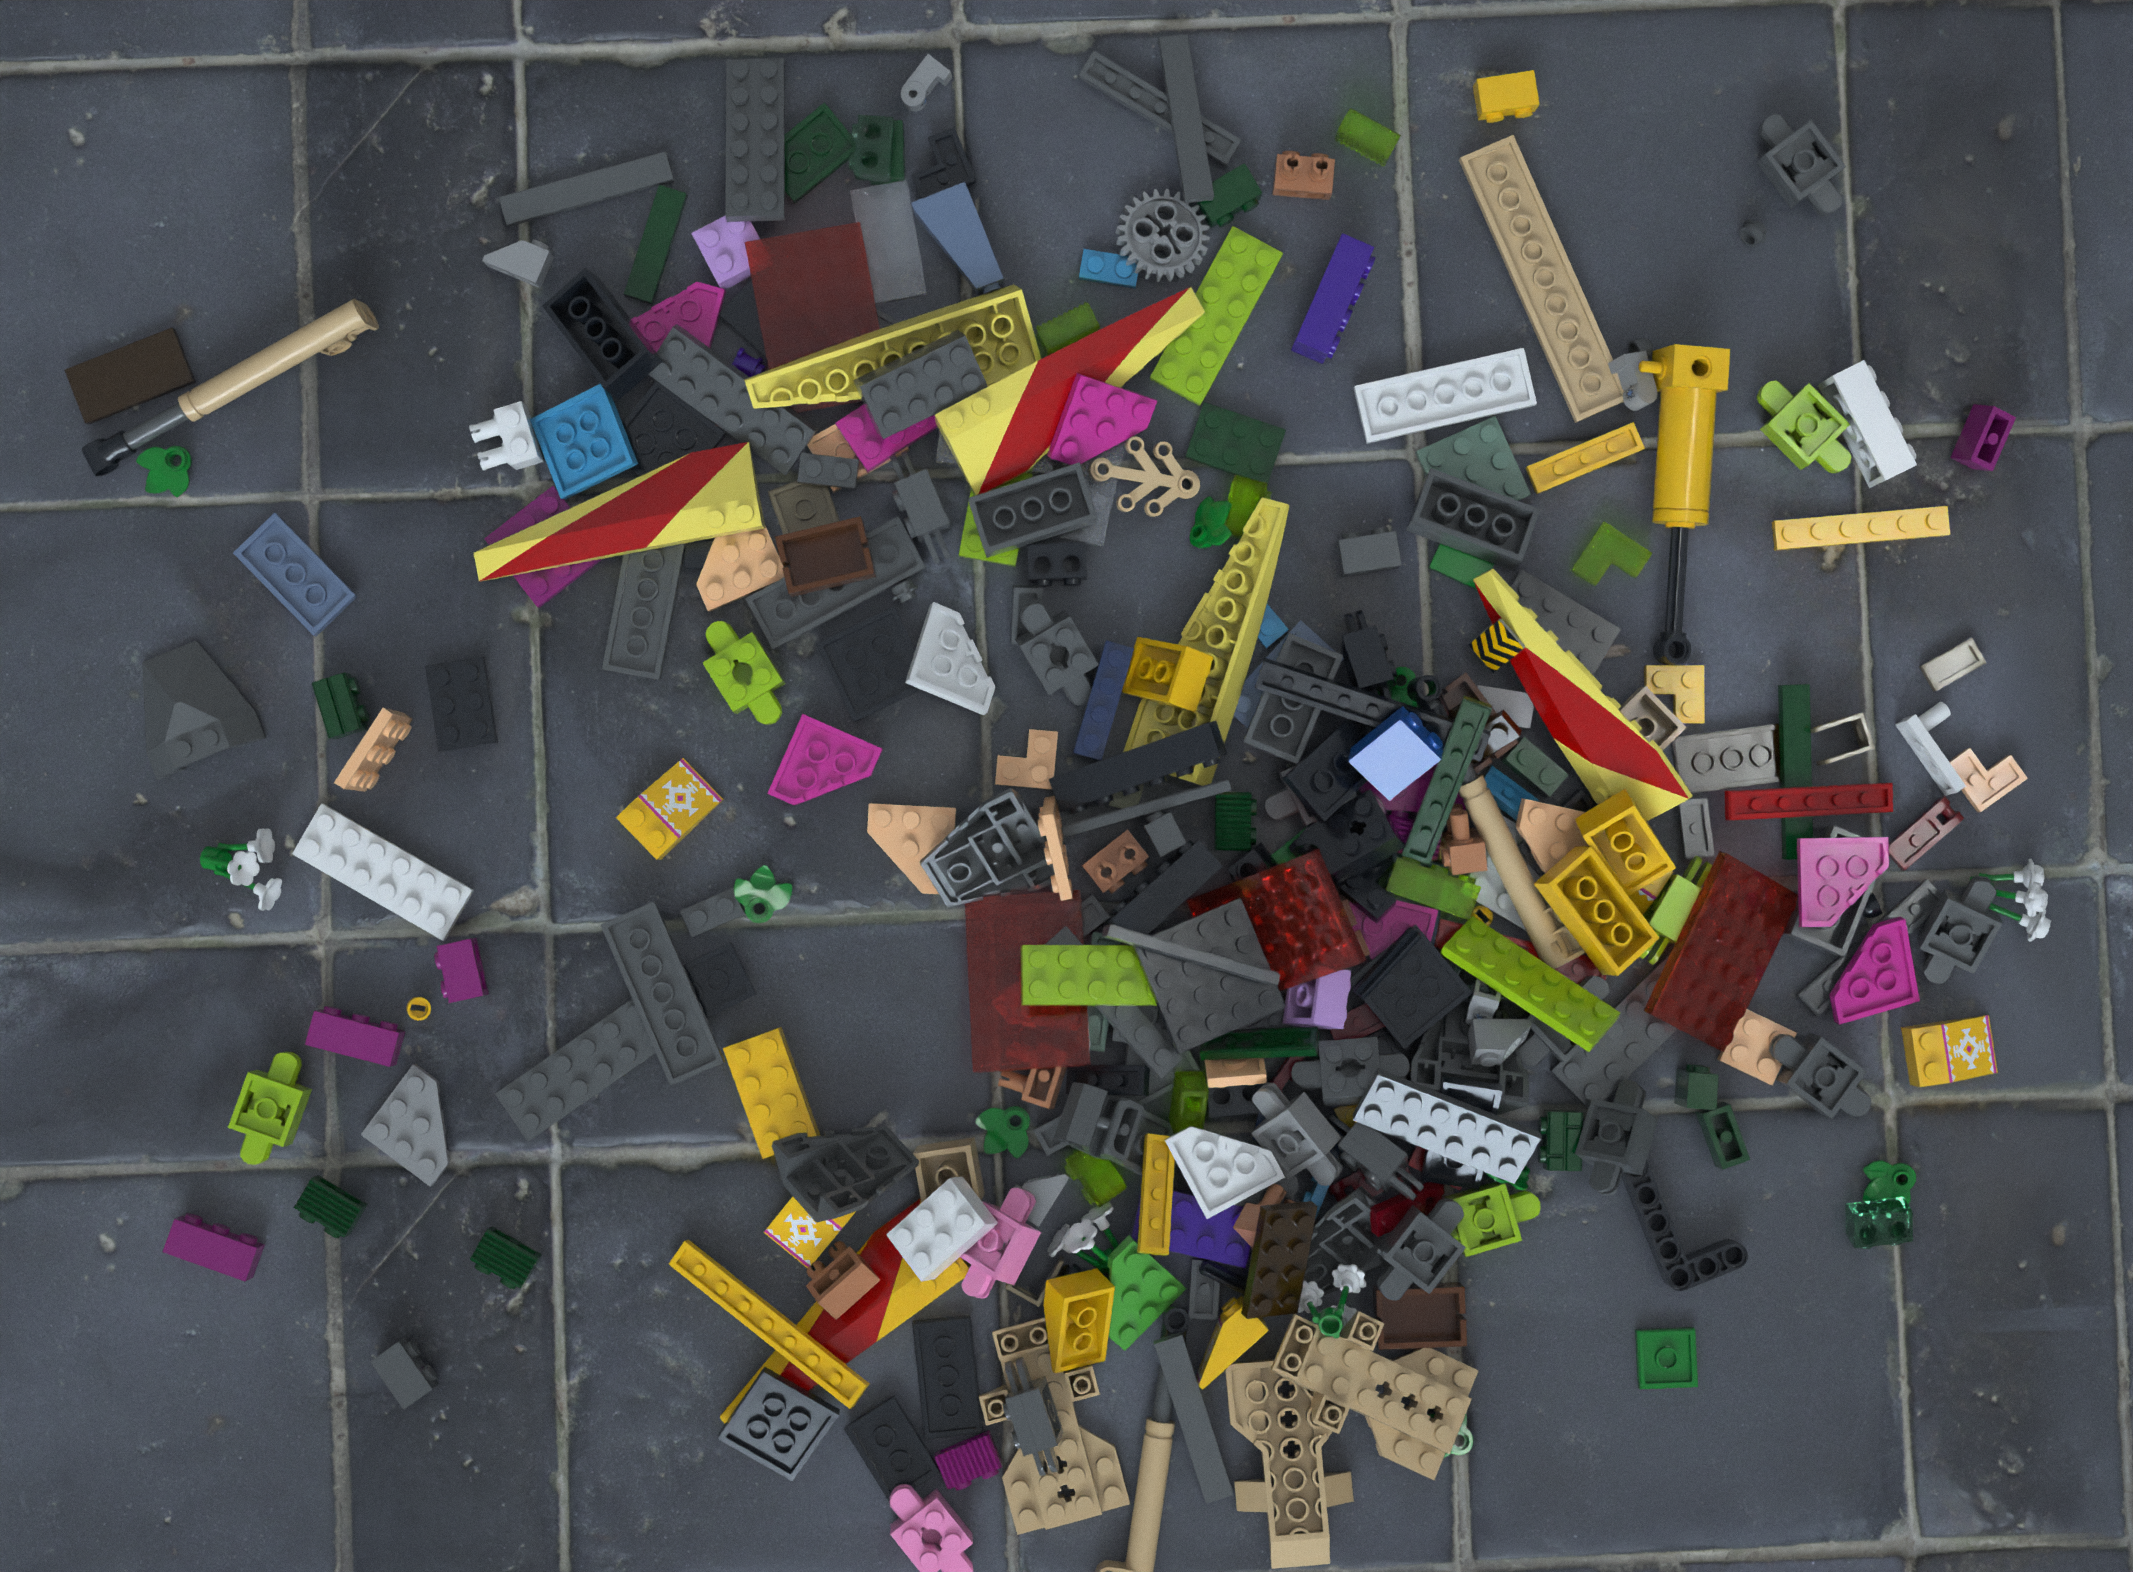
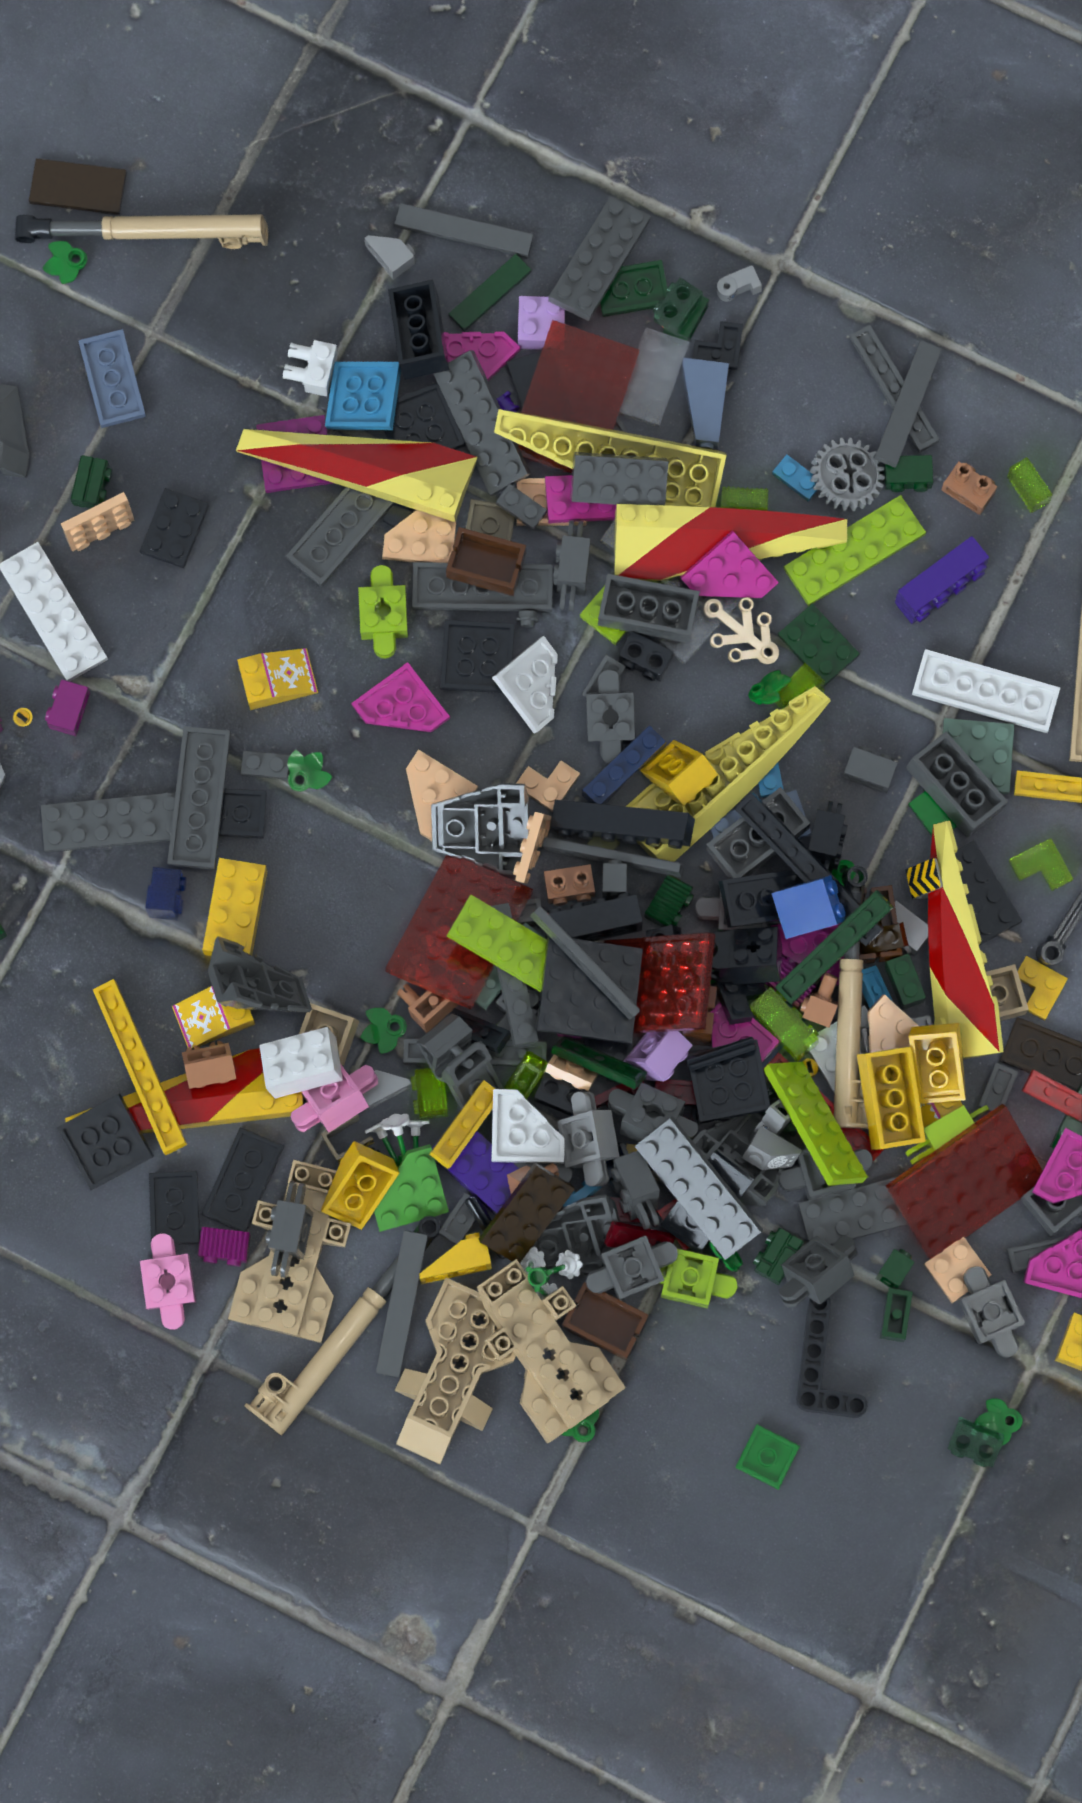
camera: 30 degrees right, 10 degrees down
none -> clear blue brick [145,867,186,921]

